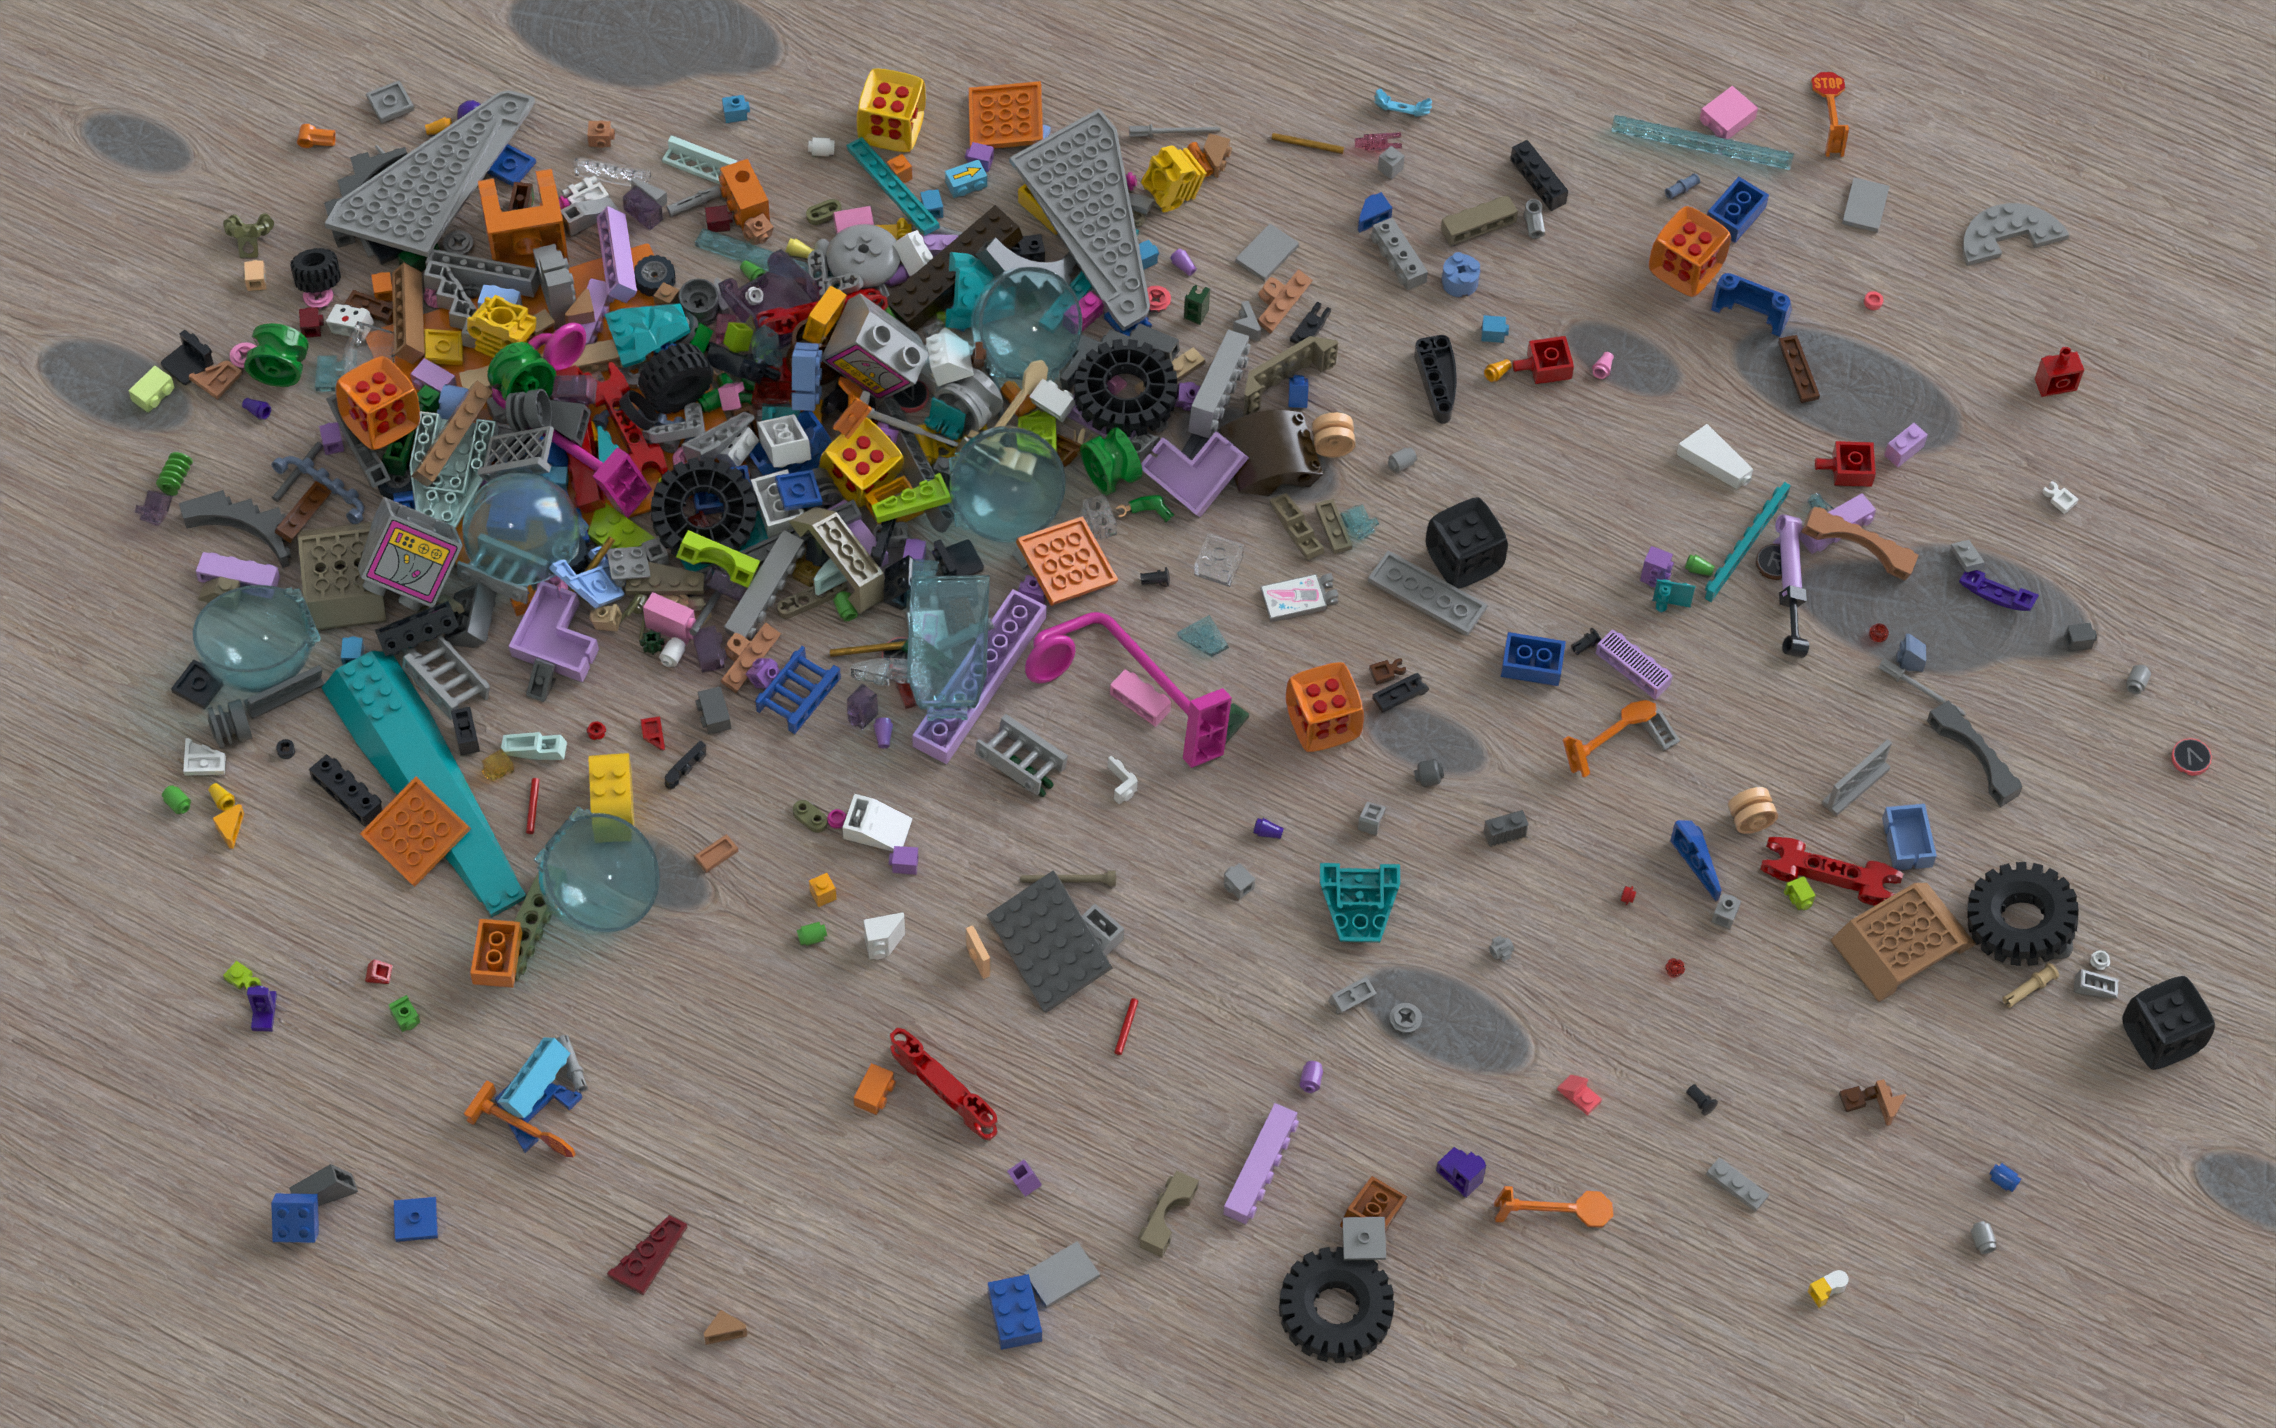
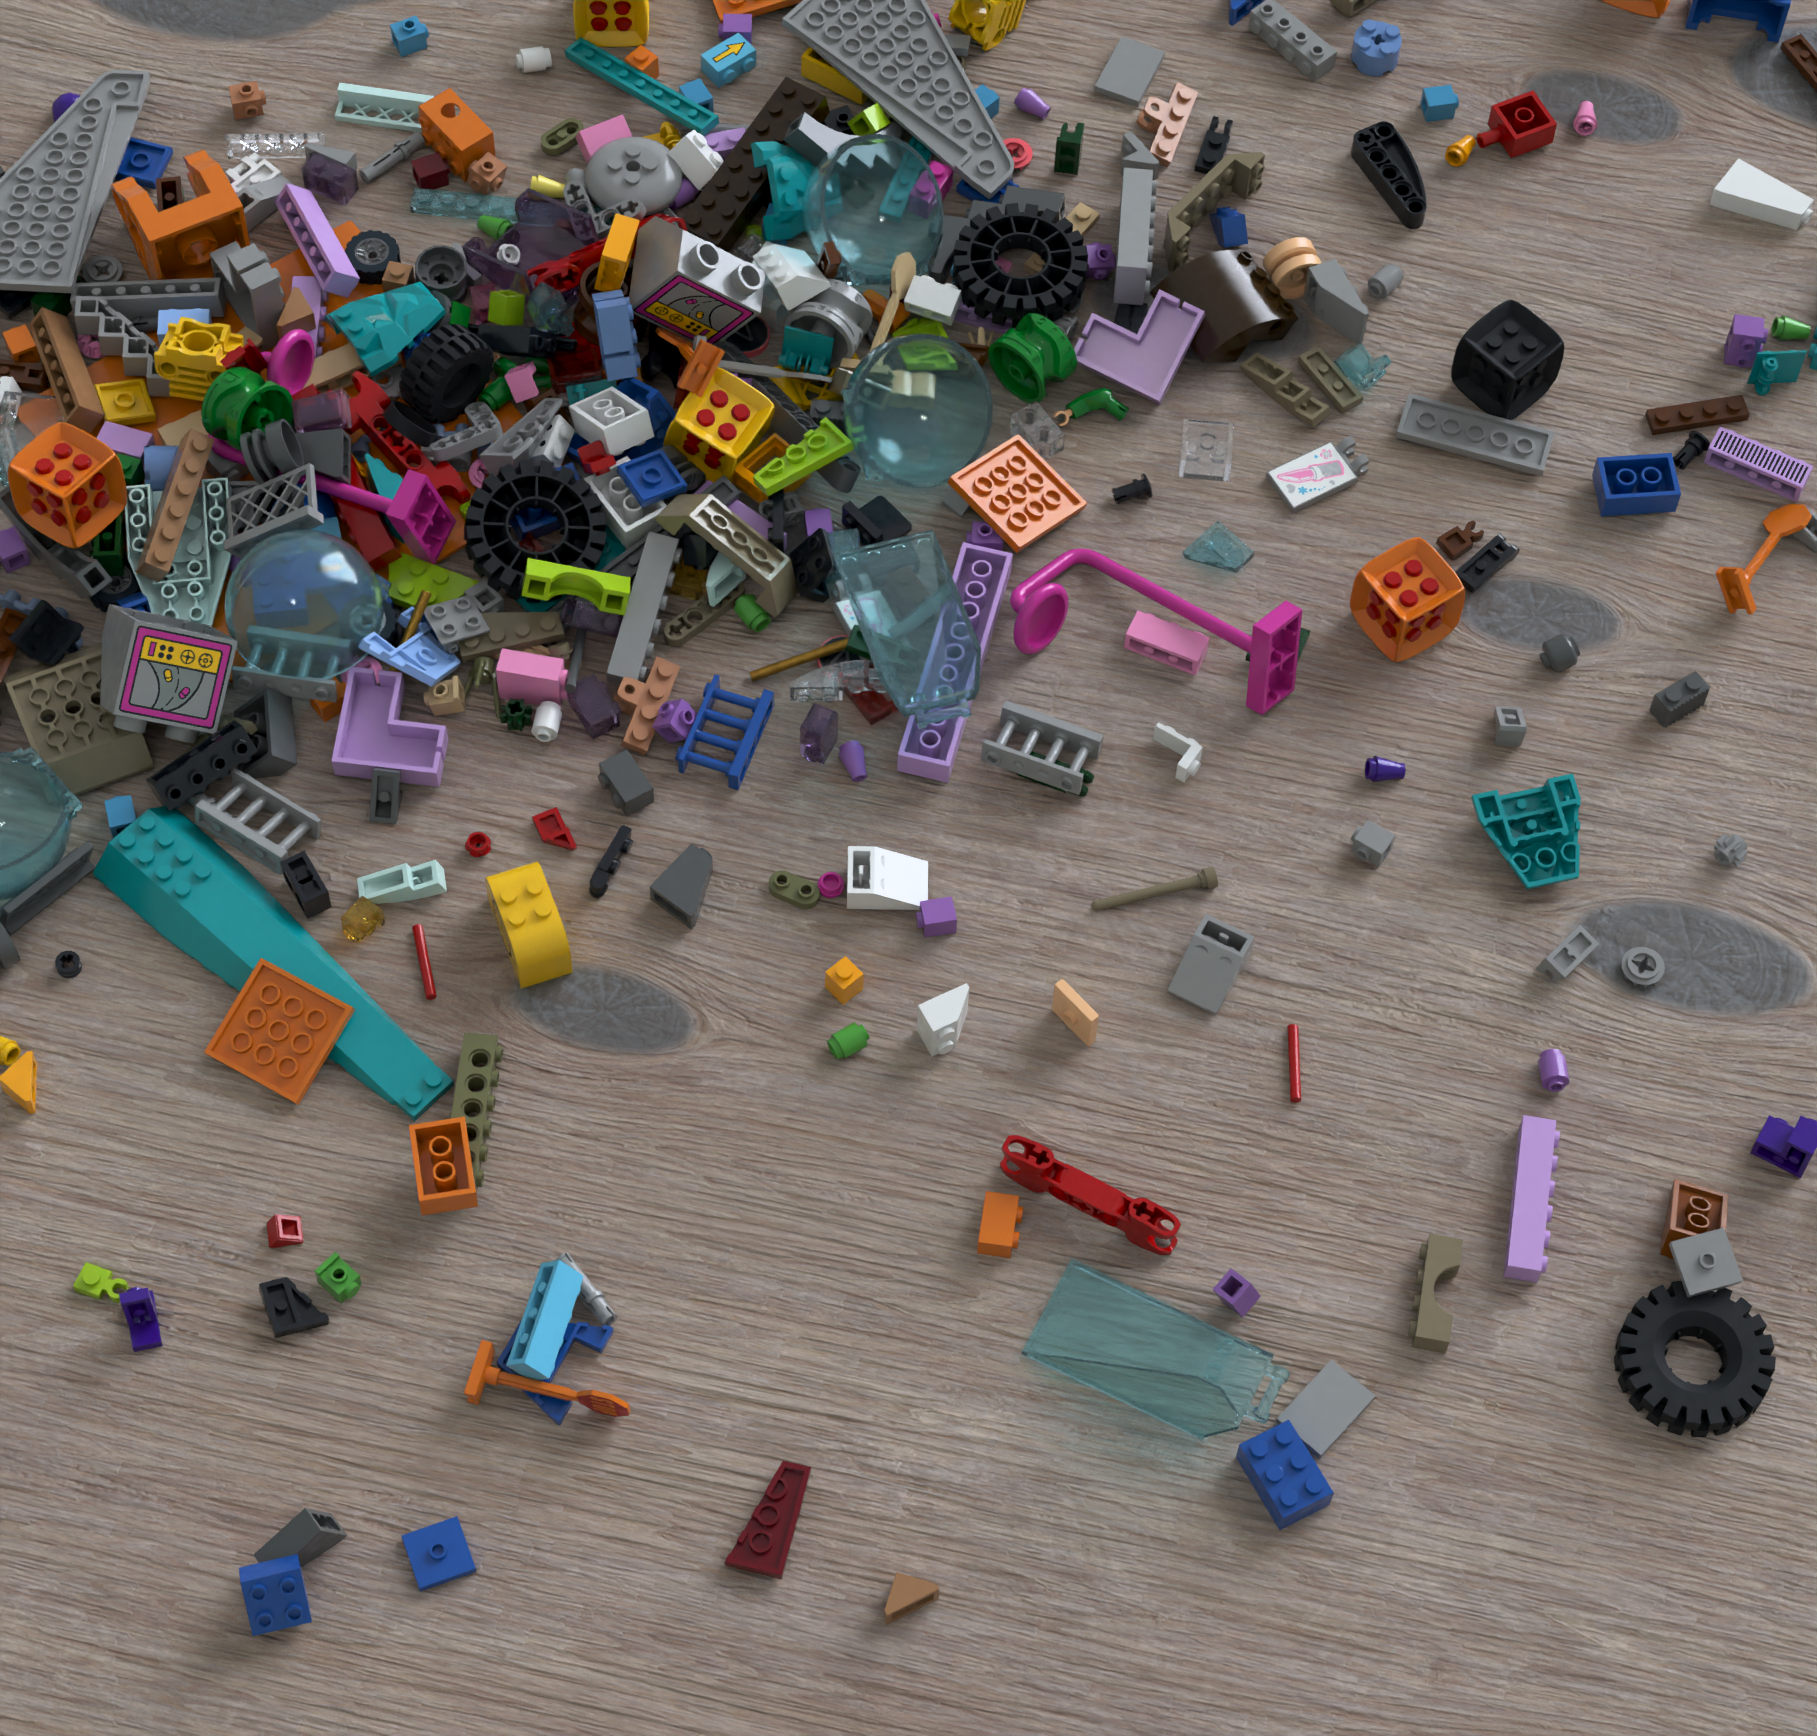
camera: 15 degrees left, 0 degrees up
black brick [309,754,382,827] -> none
light orange cone [425,117,453,135] -> none
clear light blue windscreen [534,807,660,935] -> none
nougat tile [694,834,739,873] -> none
dark grey plate [987,870,1113,1013] -> none
none -> black bracket [8,600,84,666]
none -> red plate [220,338,268,376]
none -> black wing [259,1277,329,1338]
none -> red bracket [577,440,616,476]
none -> dark grey slope [650,843,713,930]
none -> lime brick [847,103,890,136]
none -> clear light blue windscreen [1022,1259,1290,1440]
none -> light grey slope [1303,259,1369,345]
none -> reddish brown plate [1645,395,1750,435]

